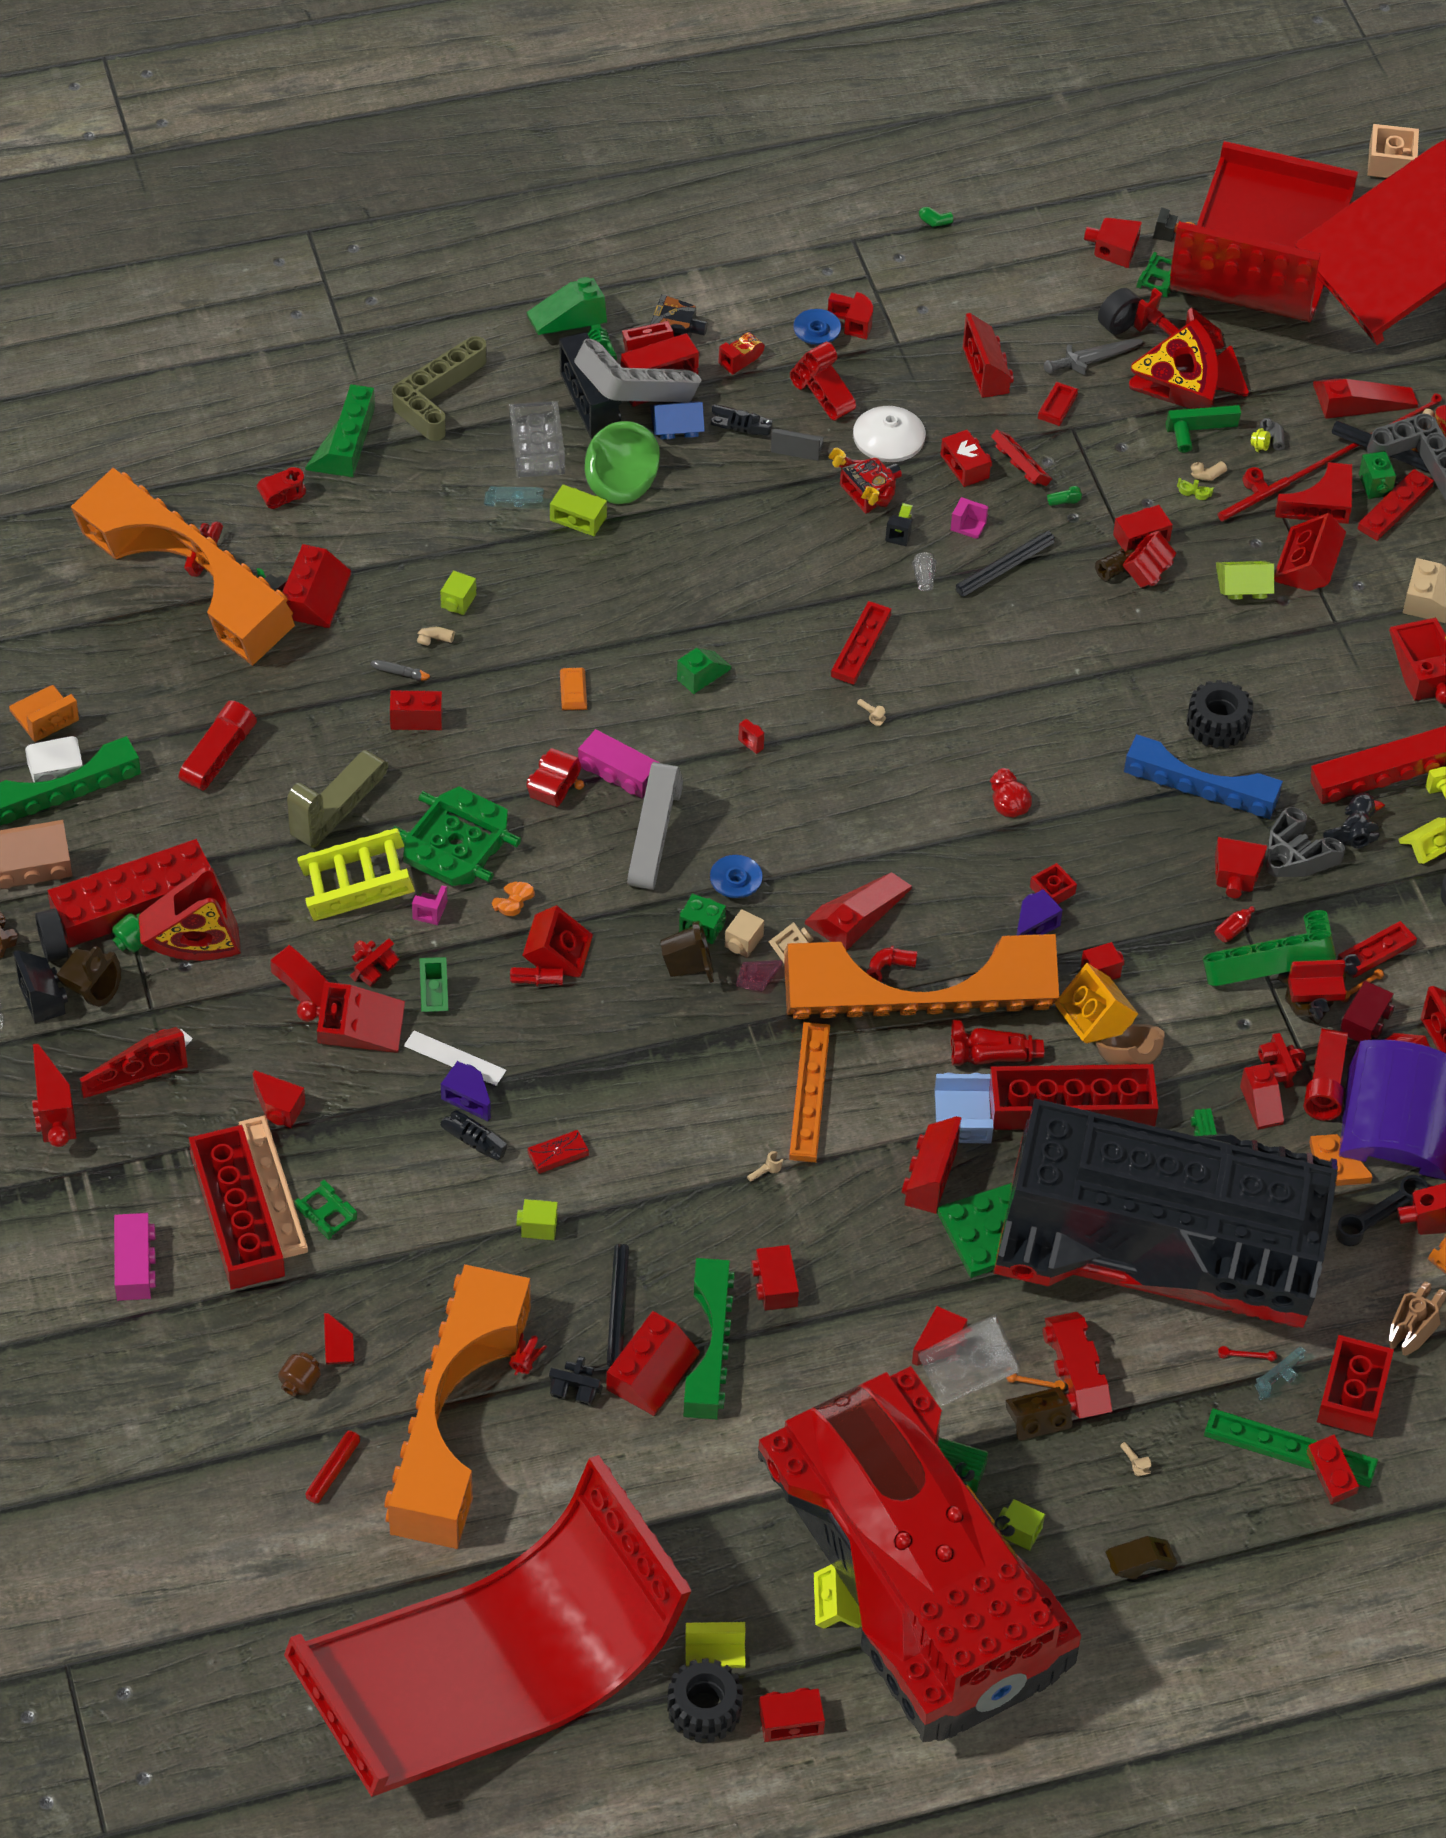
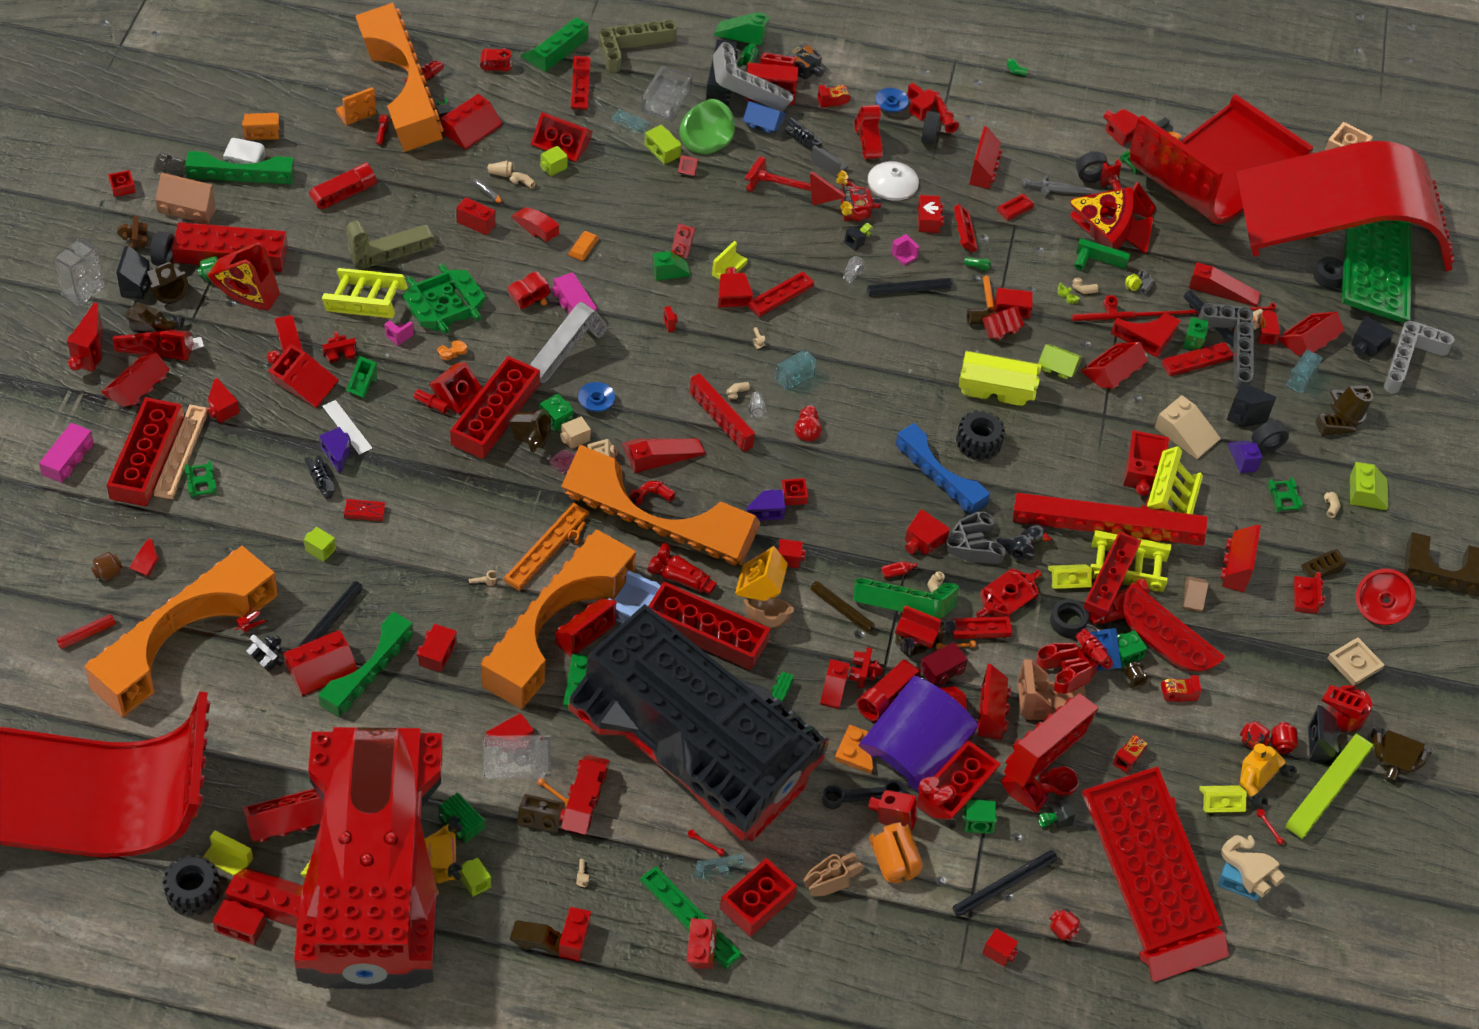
camera: 25 degrees right, 0 degrees up
none -> red slope [101,352,170,407]
none -> dark brown torso [124,301,185,333]
none -> red slope [225,867,303,928]
none -> red slope [242,788,324,842]
none -> orange bracket [336,87,376,125]
none -> red bar [376,114,389,145]
none -> red brick [450,356,540,459]
none -> orange arch [481,529,636,710]
none -> tan cone [488,160,514,178]
none -> red slope [512,207,560,242]
none -> red slope [530,112,593,162]
none -> red brick [559,907,591,961]
none -> orange hand [568,522,586,544]
none -> red slope [571,56,591,110]
none -> red hips [671,223,696,259]
none -> red plate [678,155,699,176]
none -> red piece [689,373,755,452]
none -> neon yellow panel [712,241,747,280]
none -> red torso [718,267,753,308]
none -> tan arm [726,382,750,400]
none -> red piece [745,156,846,205]
none -> clear cone [748,392,767,419]
none -> clear light blue brick [775,349,817,390]
none -> dark brown axle [811,581,875,633]
none -> black tyre [921,111,940,145]
none -> tan arm [927,571,945,593]
none -> red pin [933,91,959,133]
none -> neon yellow brick [959,350,1041,405]
none -> red plate [976,568,1042,617]
none -> orange piece [983,276,995,311]

